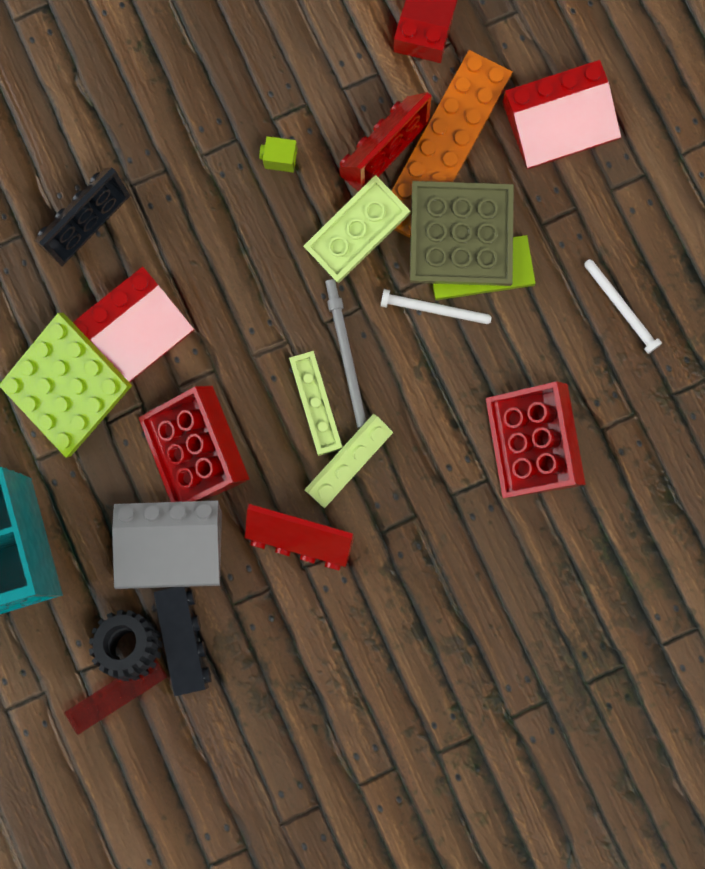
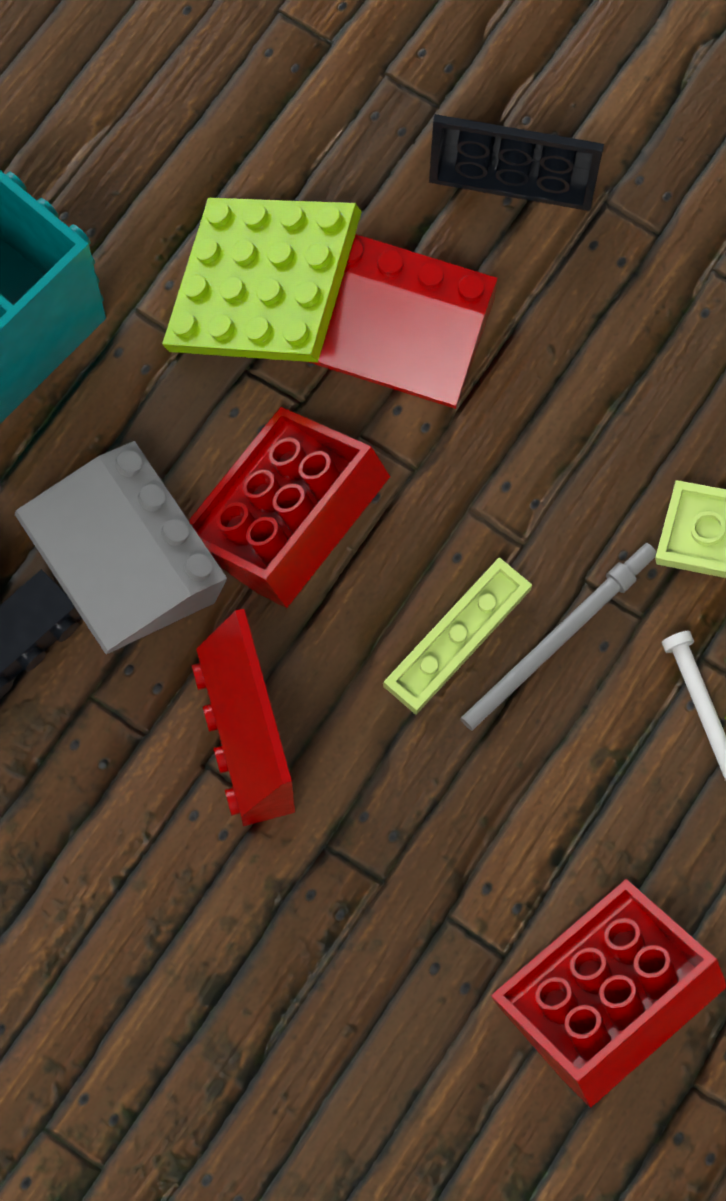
camera: 50 degrees right, 10 degrees down
yellowish green plate [305,414,393,508] -> none

